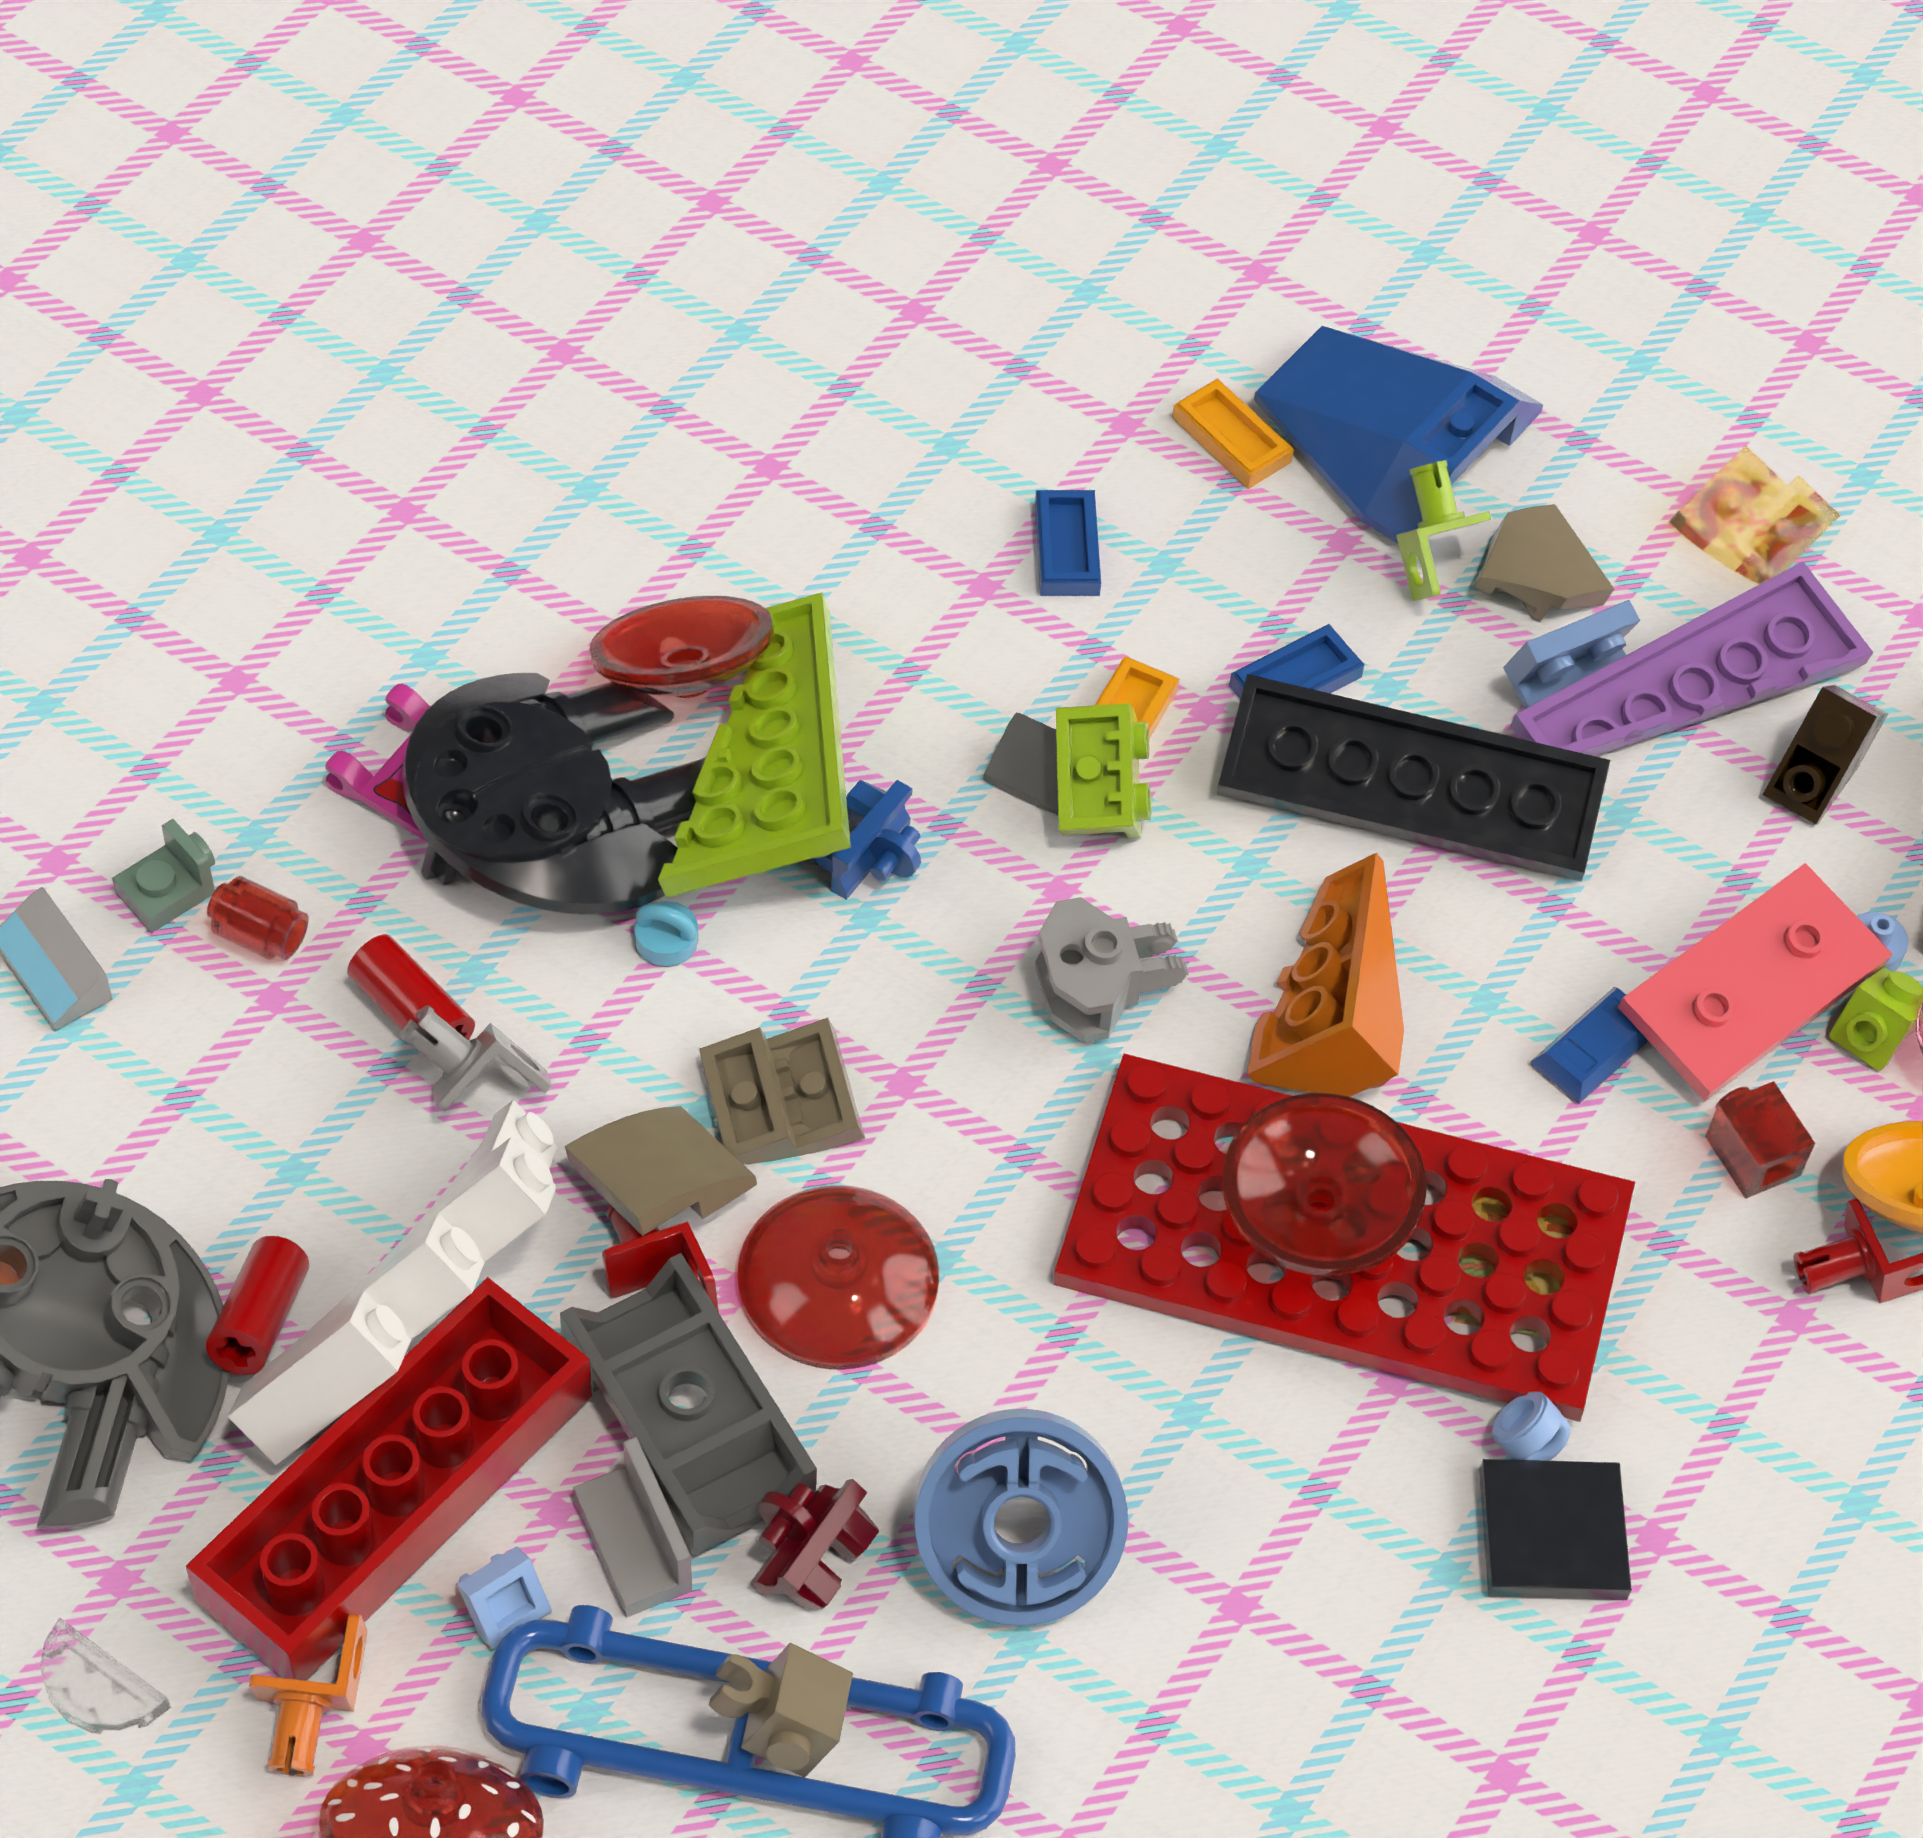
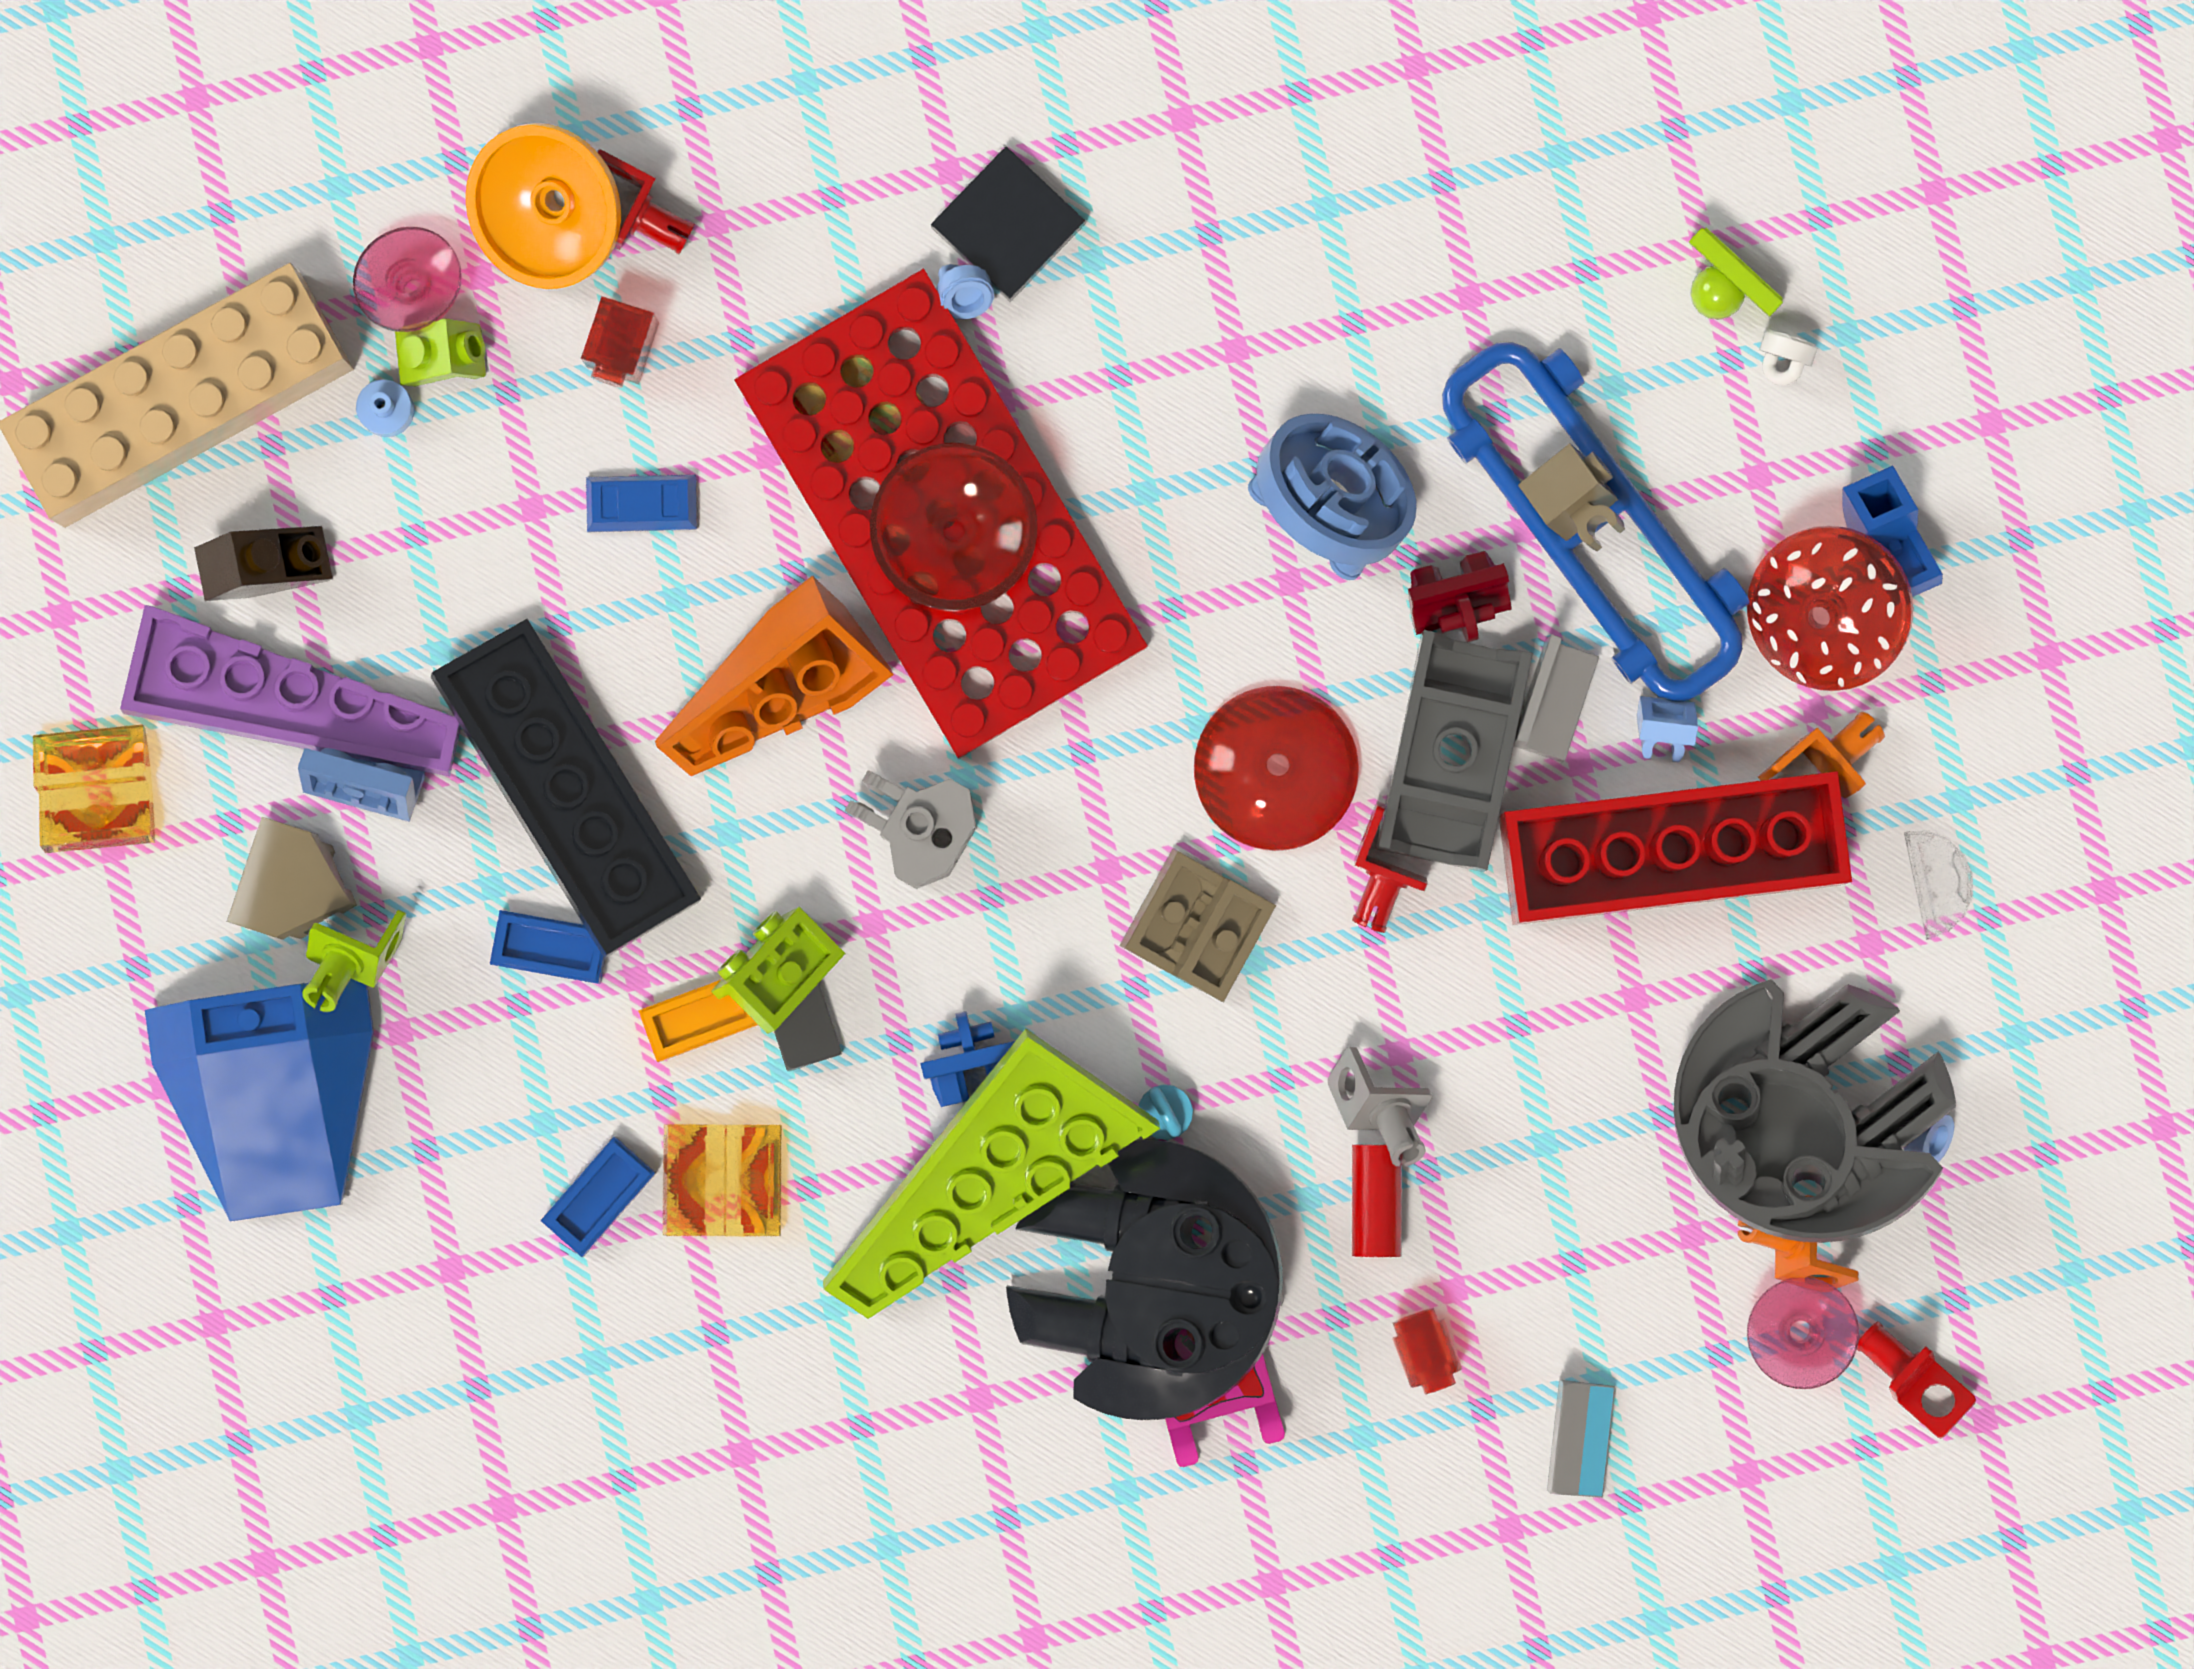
camera: 135 degrees left, 30 degrees up
sand green bracket [112,819,215,934] -> none
red piece [206,1236,309,1375] -> none
white arch [227,1099,558,1466] -> none
dark tan slope [564,1106,757,1236] -> none
clear red dish [589,596,774,698] -> none
light orange tile [1172,378,1294,489] -> none
coral plate [1618,863,1893,1101] -> none
none -> clear yellow slope [662,1124,782,1236]

